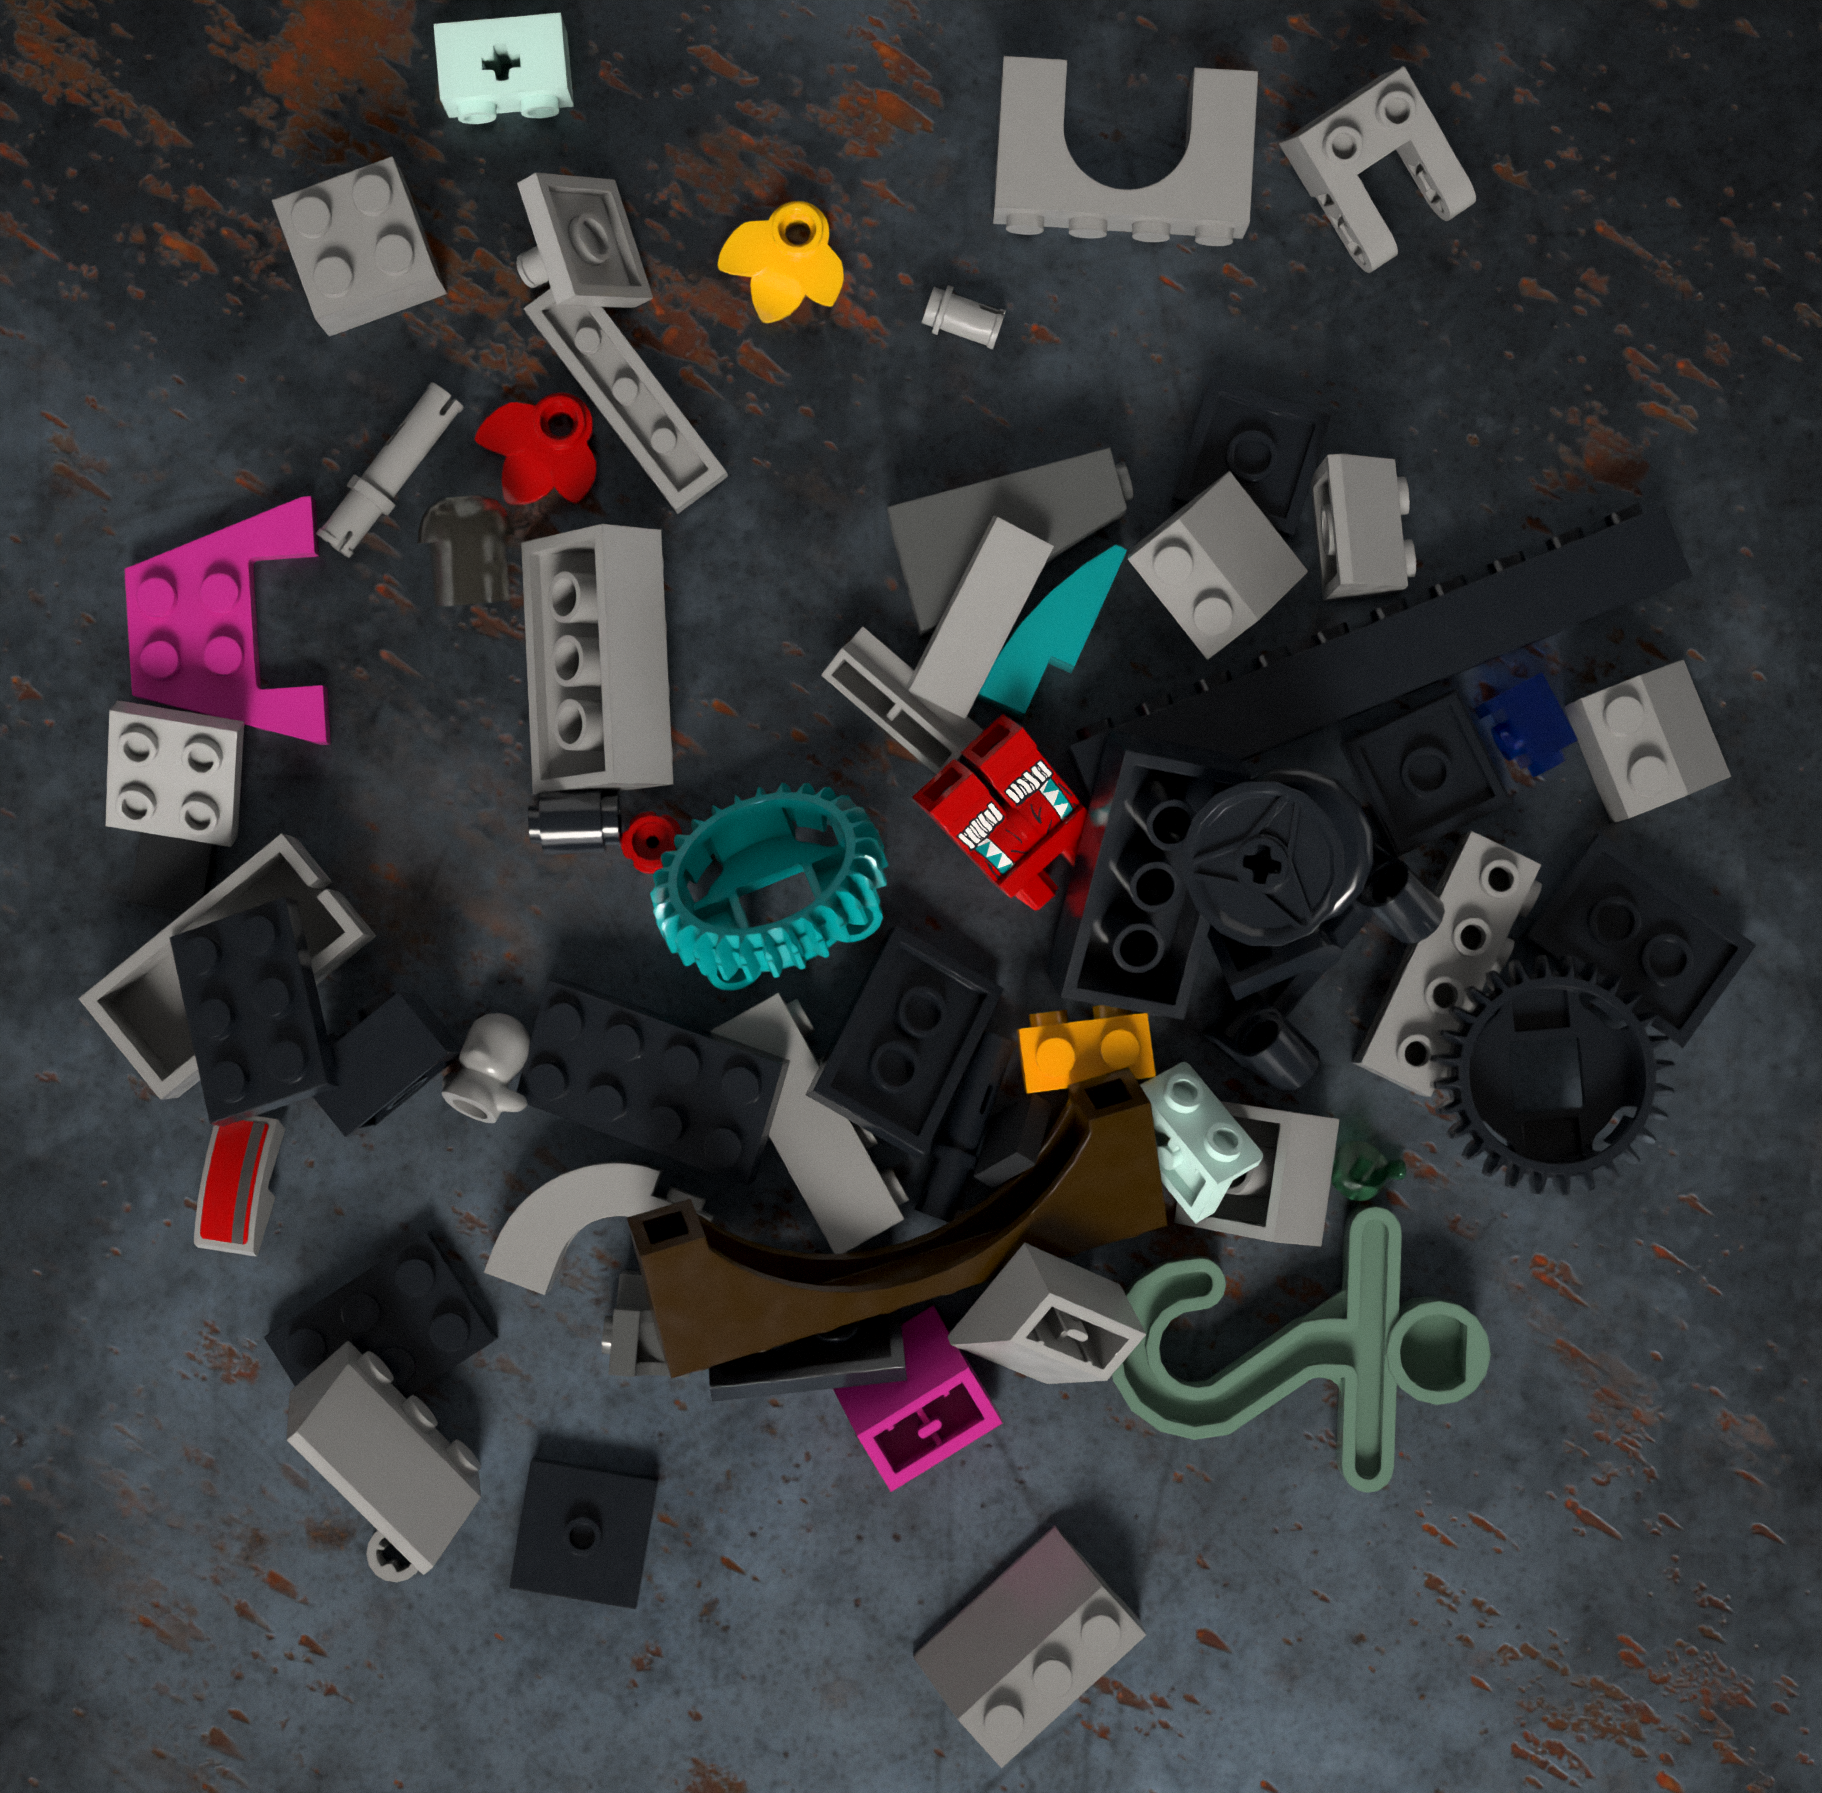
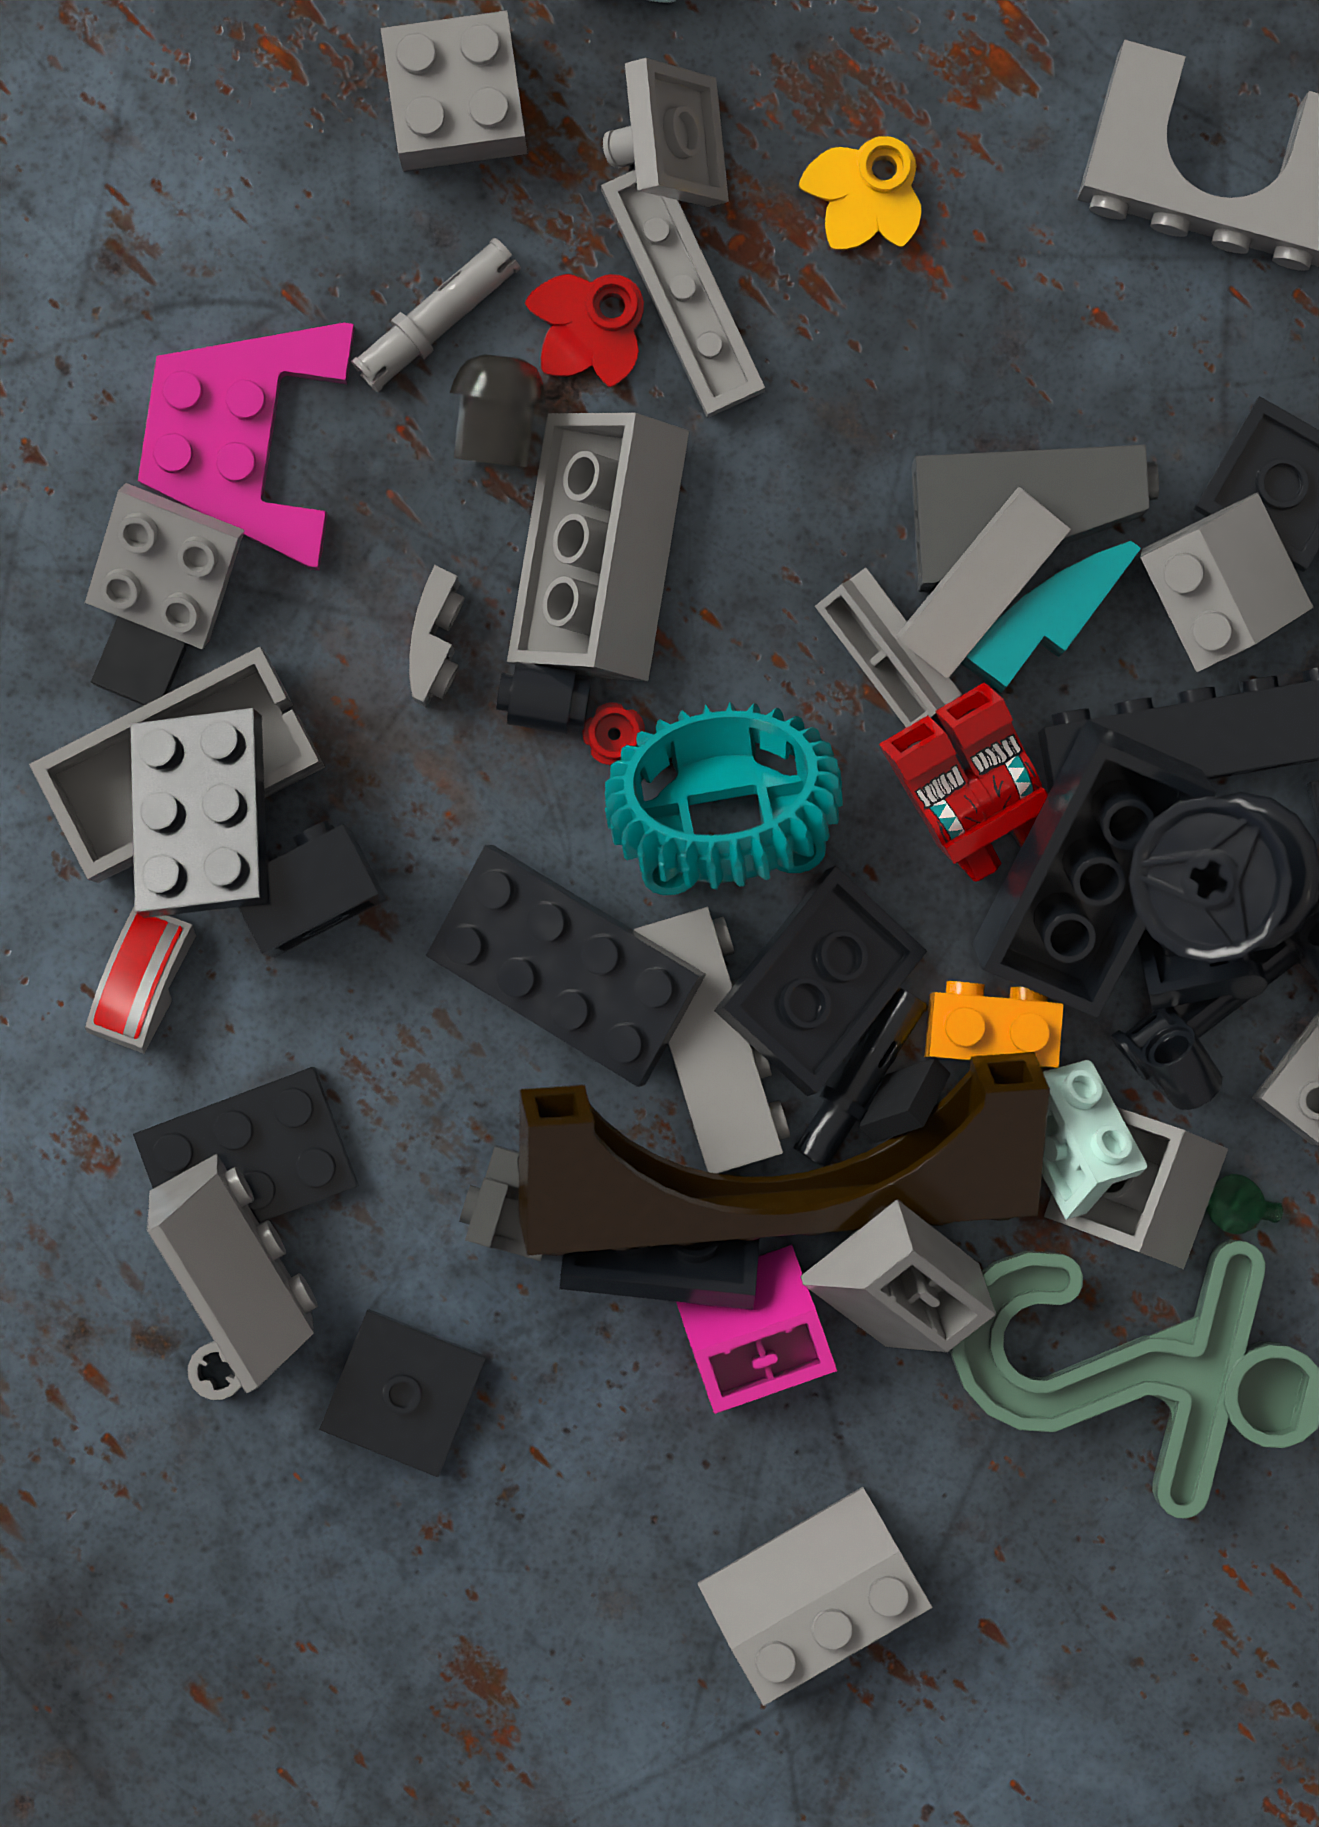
camera: 15 degrees right, 0 degrees up
light grey animal [442,1013,531,1123] -> none
light grey arch [484,1161,715,1295] -> none
light grey pin [922,285,1006,349] -> none
none -> light grey slope [409,565,465,708]

